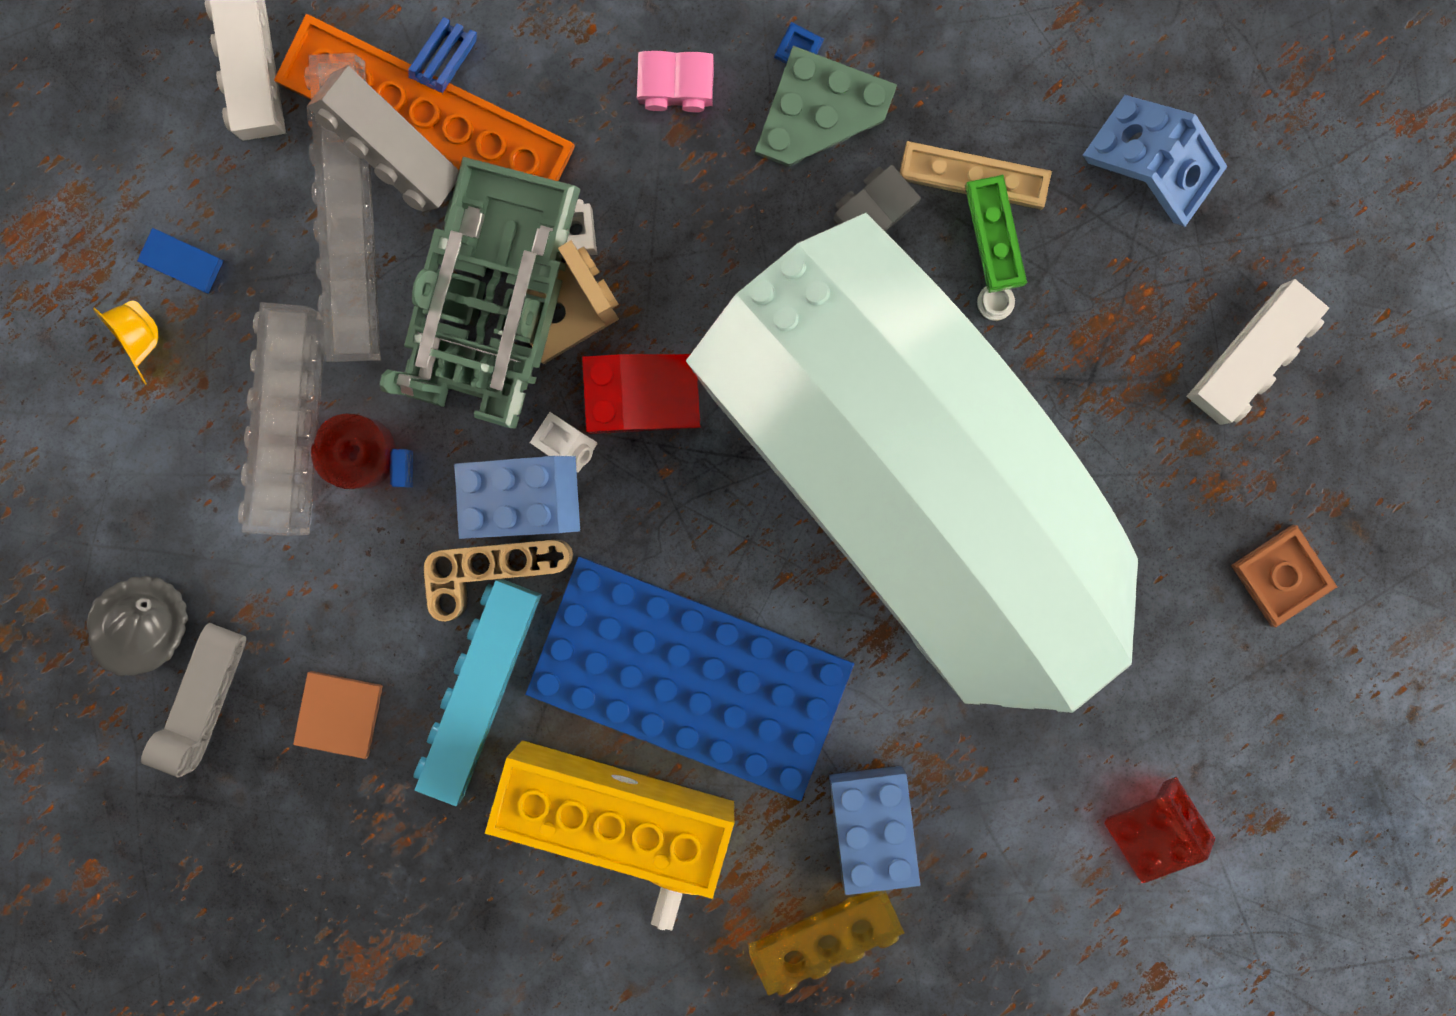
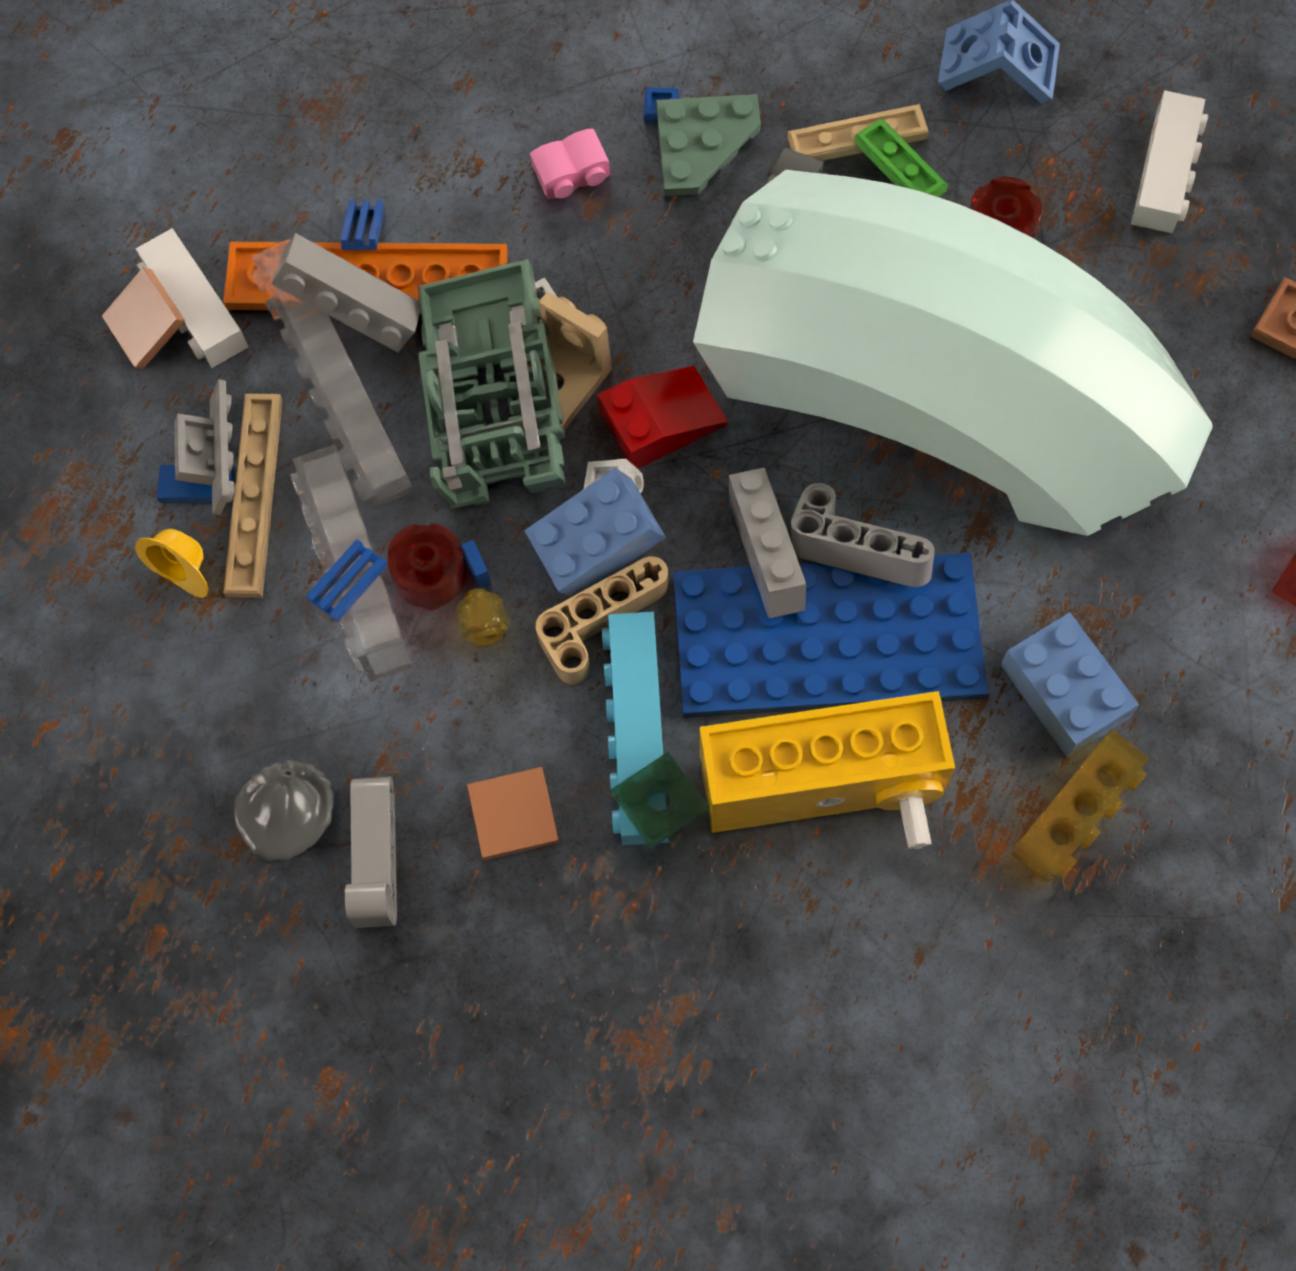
camera: 20 degrees left, 20 degrees down
none -> nougat tile [102,267,185,369]
none -> light grey bracket [174,379,234,515]
none -> tan tile [223,394,283,598]
none -> blue tile [306,539,388,623]
none -> clear yellow head [455,588,509,647]
none -> clear green piece [610,751,709,849]
none -> light grey brick [729,467,806,619]
none -> light grey beam [791,483,935,587]
none -> clear red brick [969,177,1042,239]

